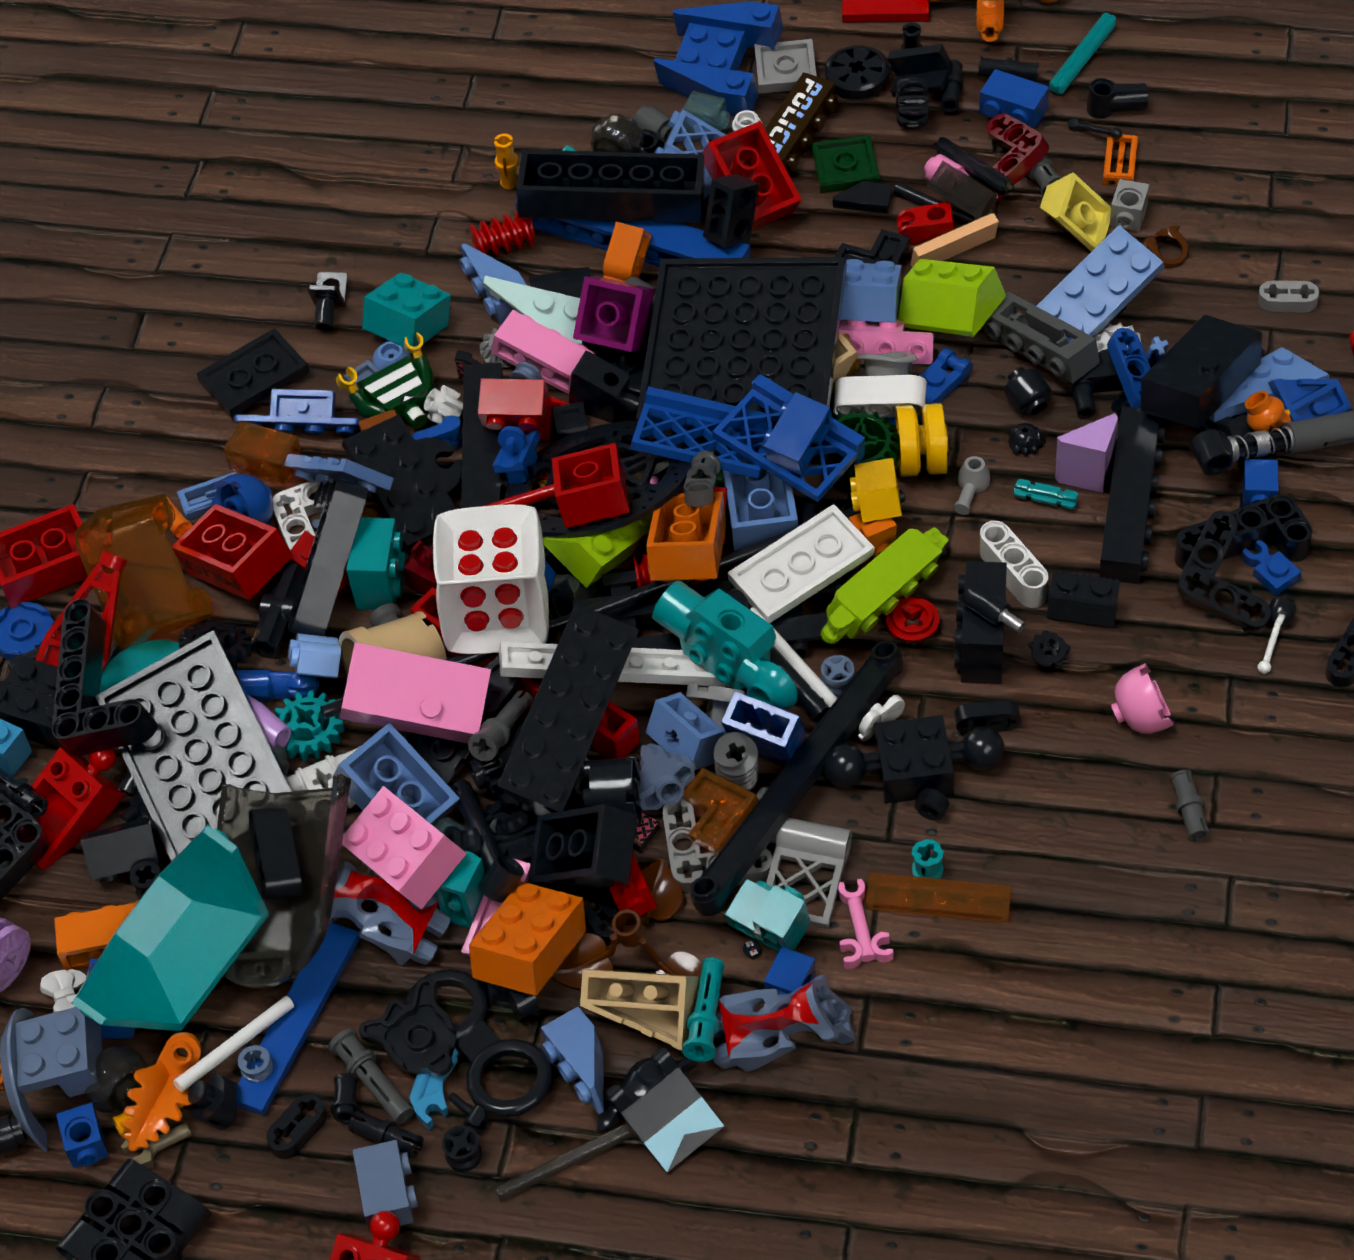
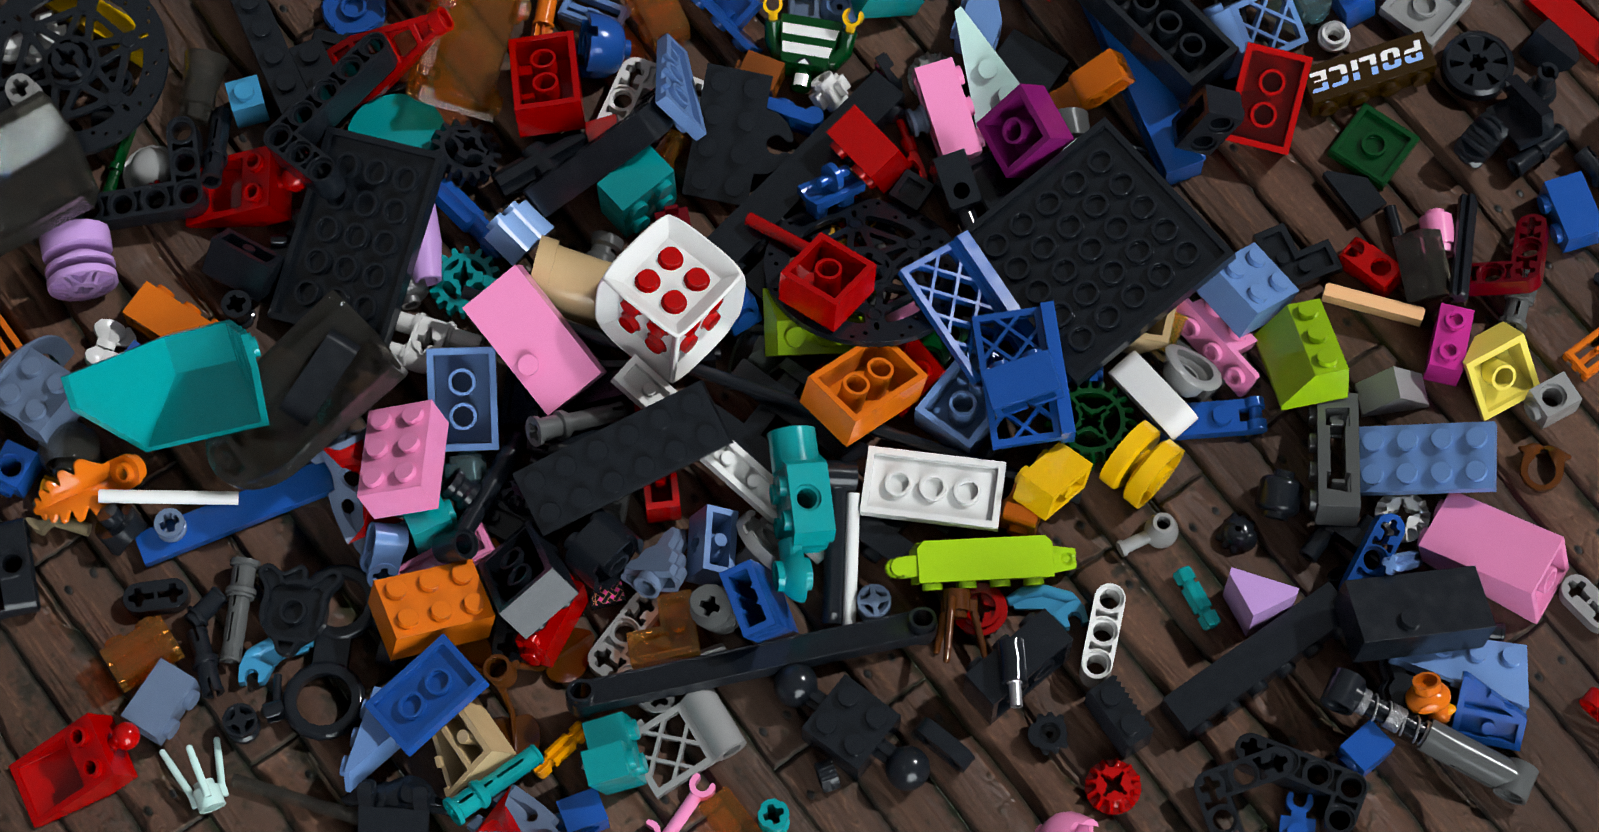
camera: 40 degrees right, 15 degrees up
dark grey connector [684,451,721,507] -> none
white piece [858,694,905,742] -> none
none -> clear orange brick [99,615,185,693]
none -> light aqua plant [159,737,229,814]
none -> medium blue piece [359,522,409,588]
none -> blue plate [364,633,490,757]
none -> light orange axle [532,721,586,779]
none -> reddish brown plant [933,588,988,664]
none -> dark azure piece [1005,584,1089,631]
none -> red gear [1085,758,1142,815]
none -> light grey slope [1355,366,1429,417]
none -> bright pink slope [1417,493,1569,624]
none -> dark pink brick [1423,303,1475,387]
none -> black brick [1518,19,1580,73]

